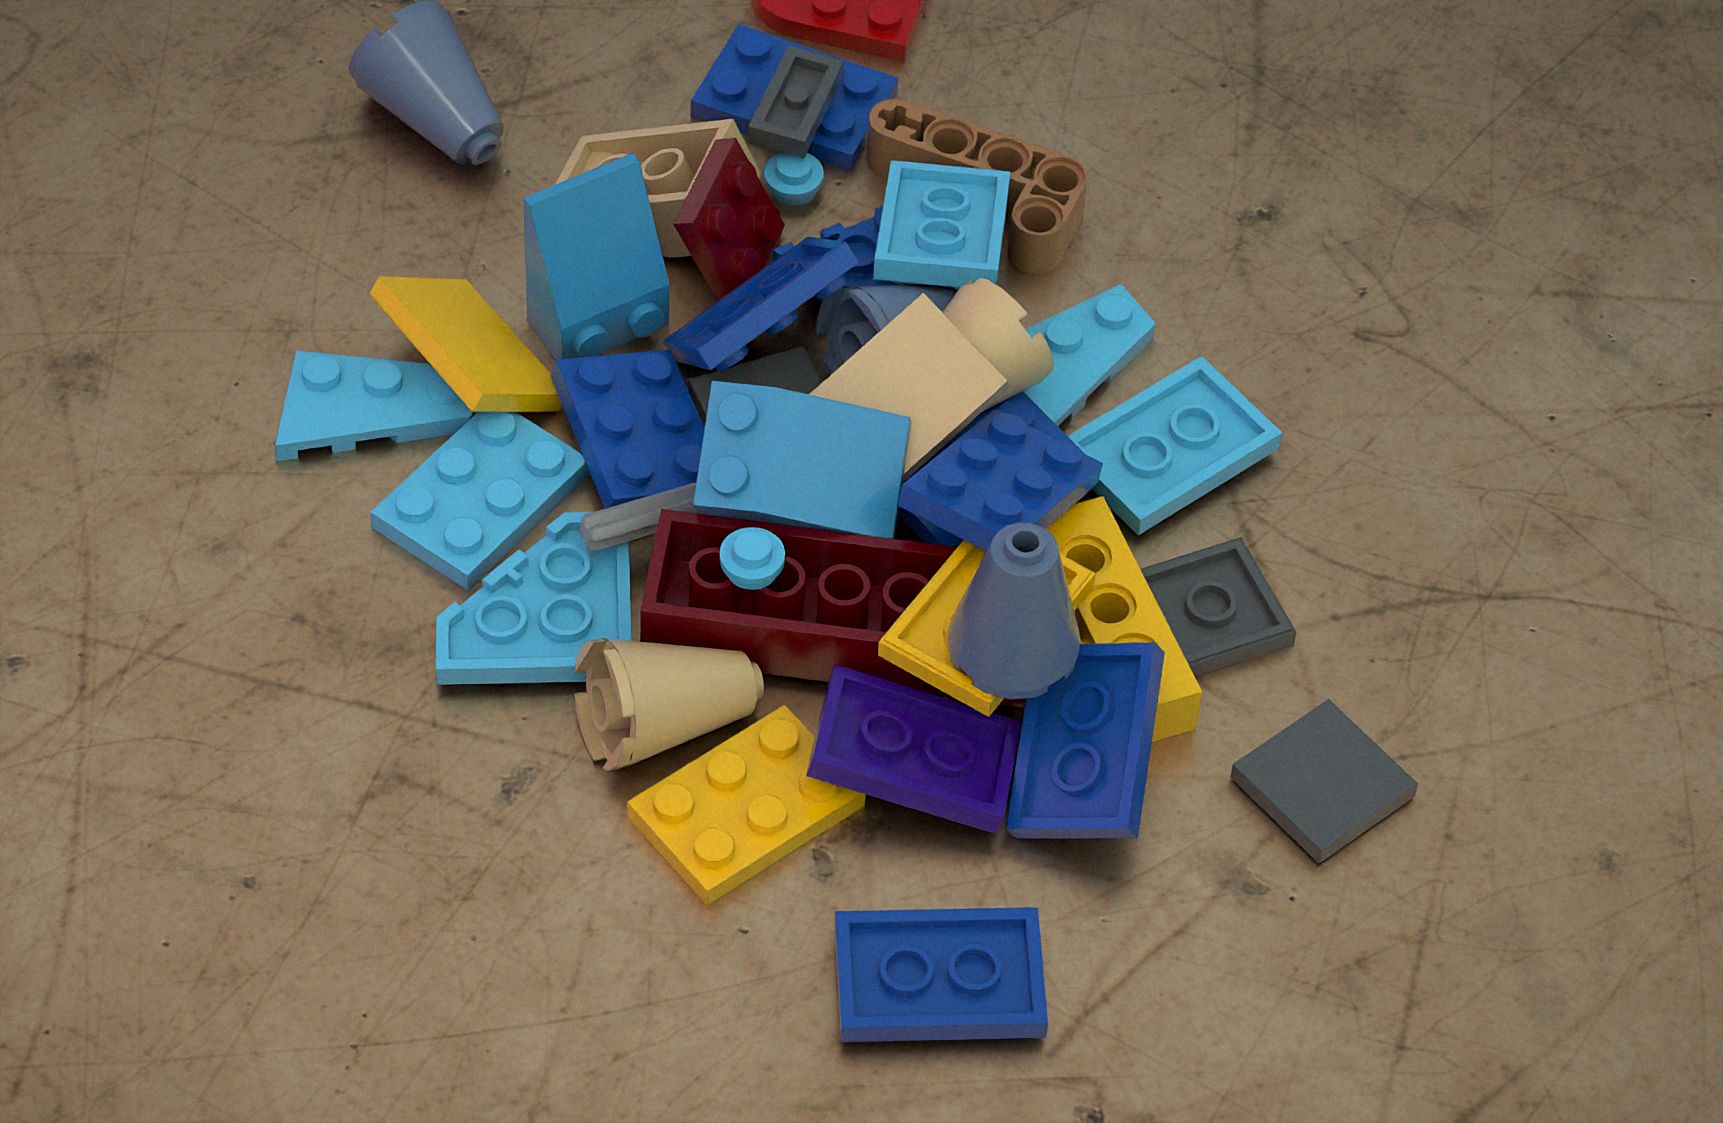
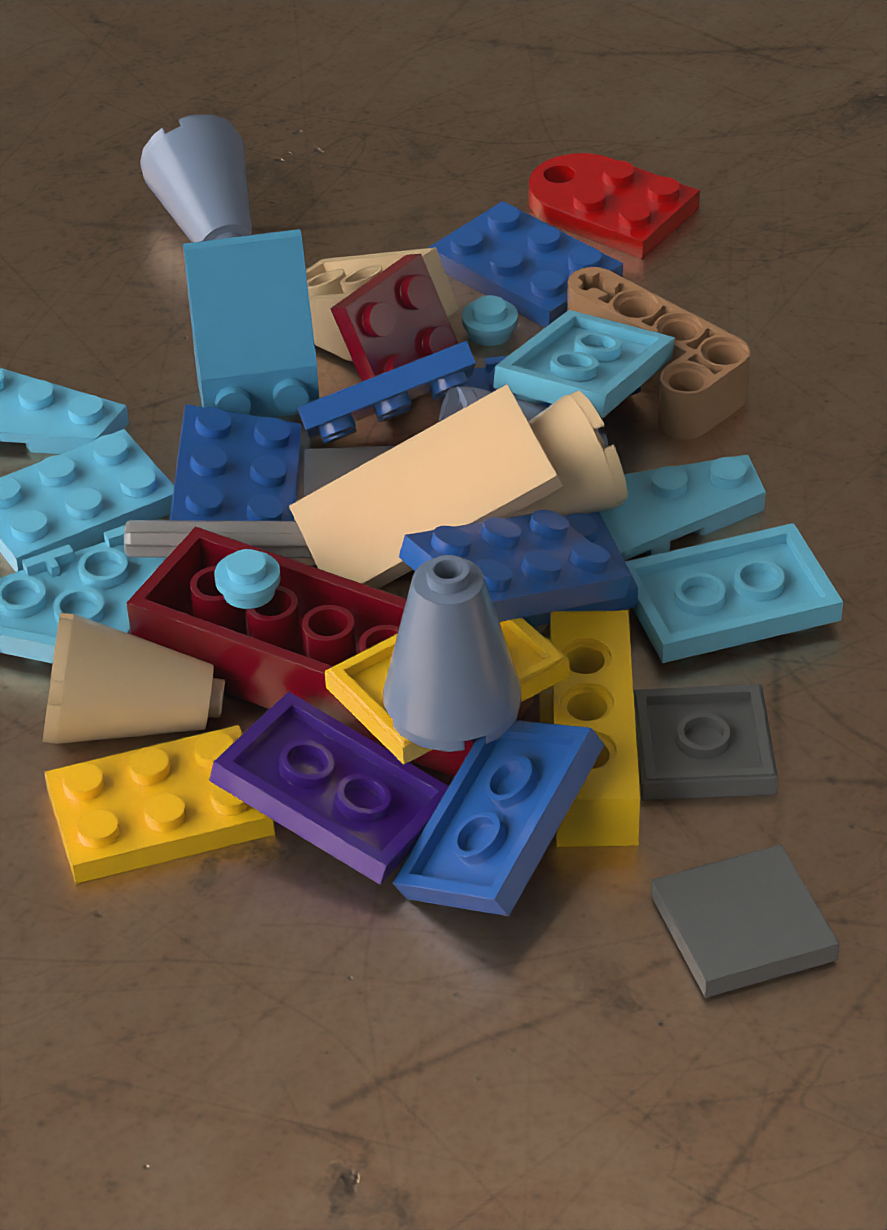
camera: 25 degrees right, 10 degrees down
yellow tile [370,276,563,412] -> none
dark azure slope [693,381,911,539] -> none
dark grey plate [748,45,844,158] -> none
blue plate [834,907,1048,1042] -> none

